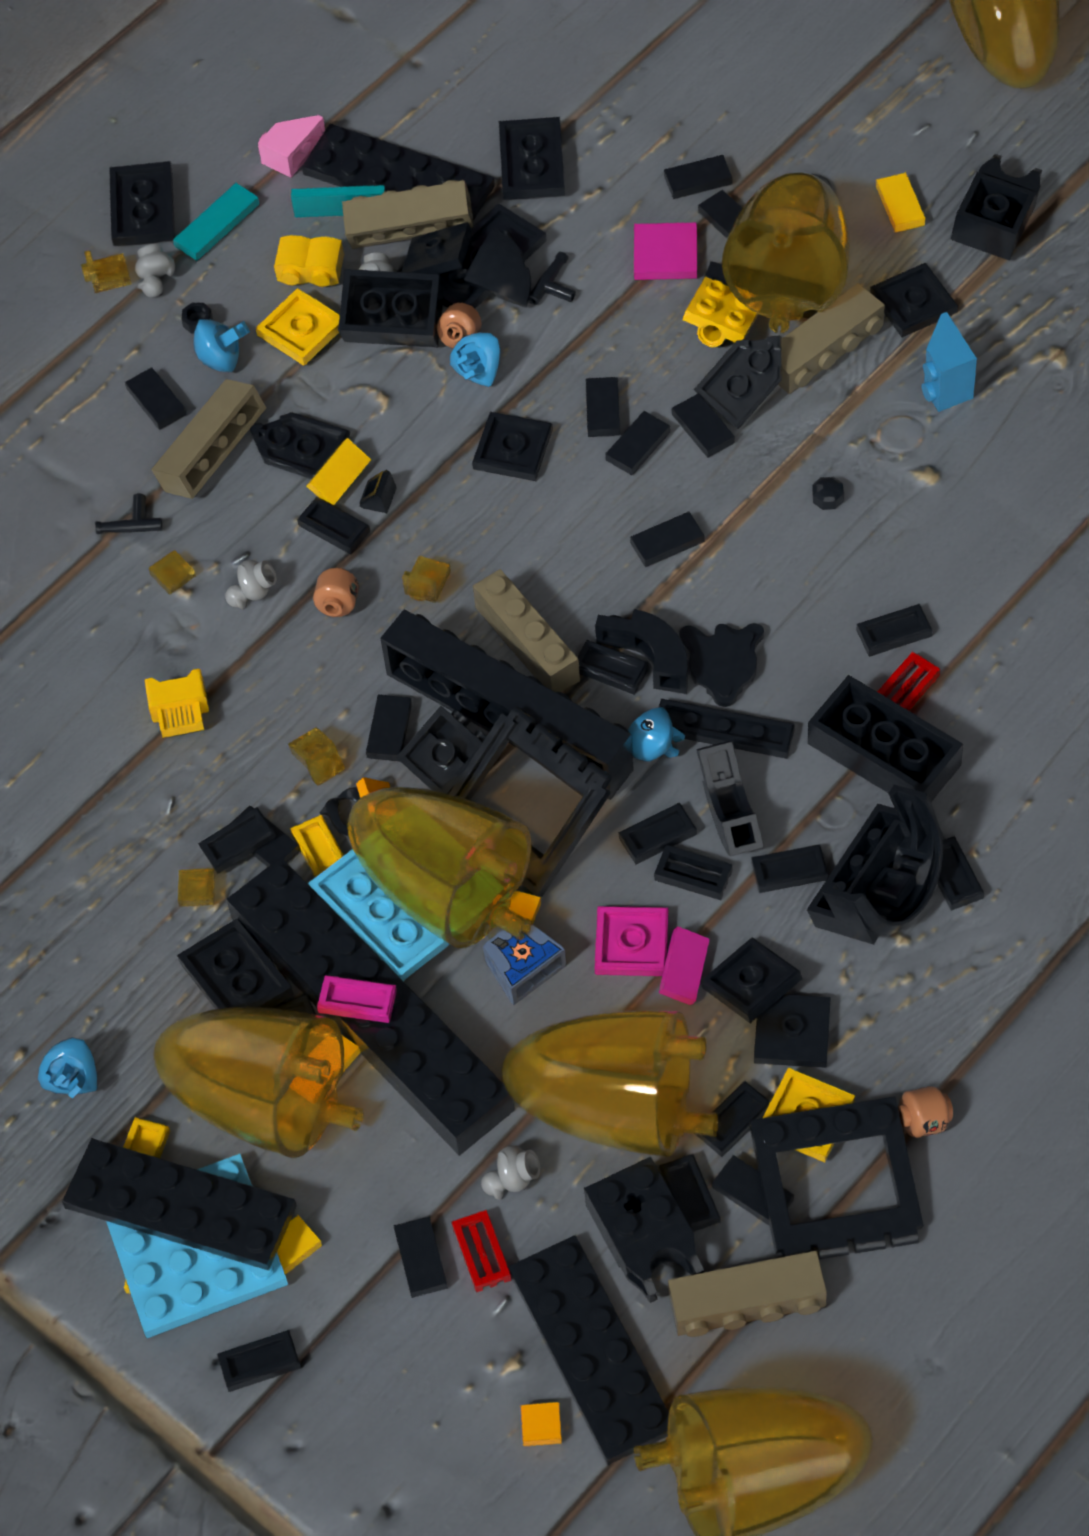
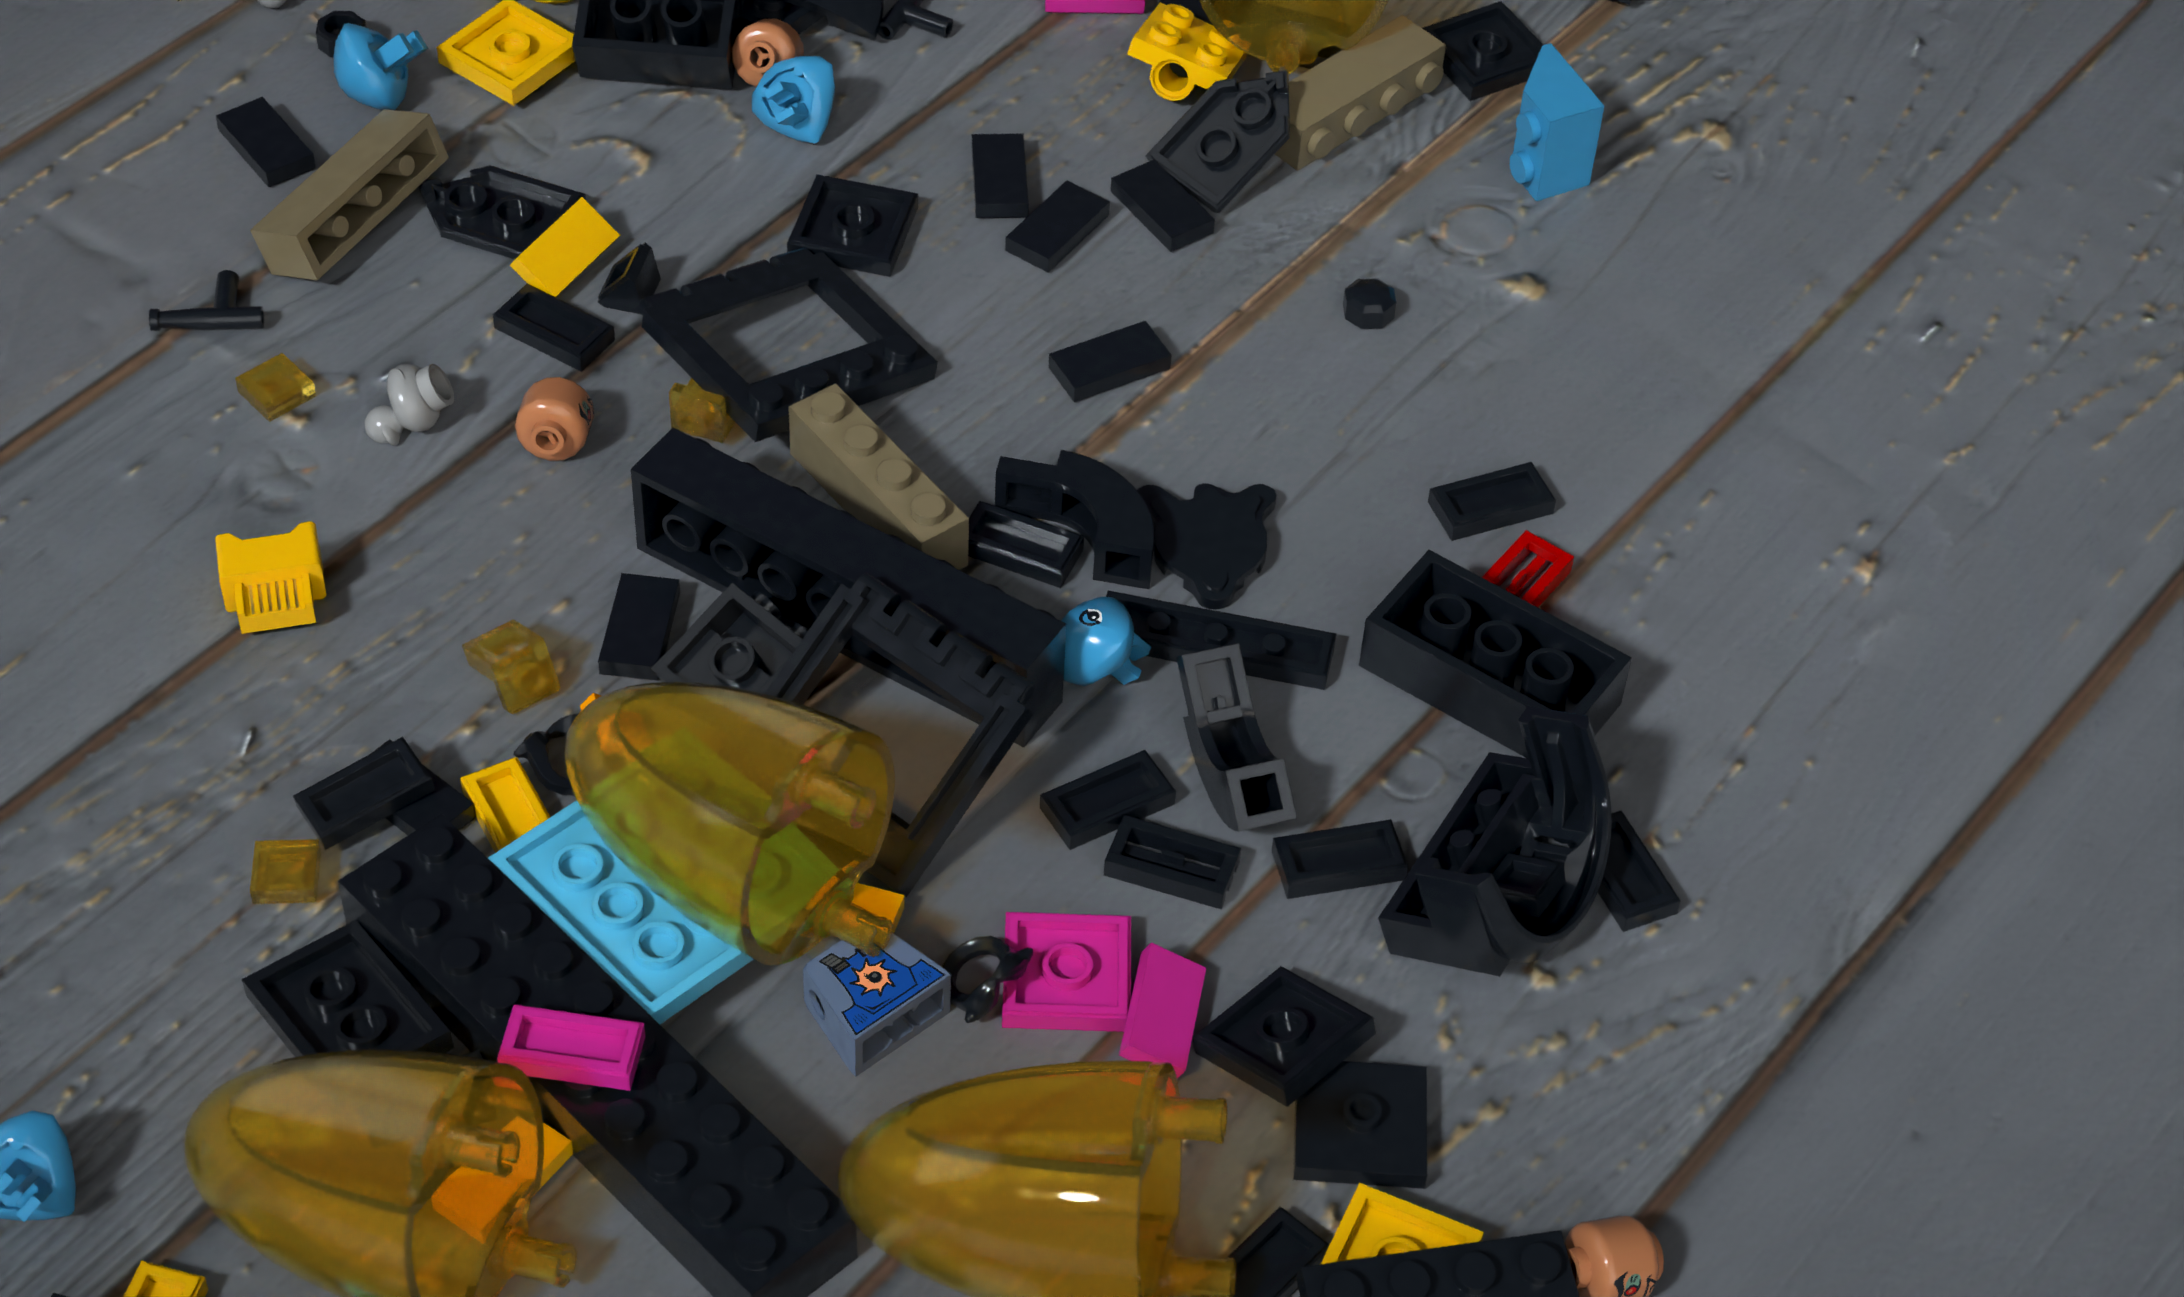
camera: 10 degrees left, 10 degrees down
none -> black hinge [639,247,938,442]
none -> black piece [942,936,1034,1023]

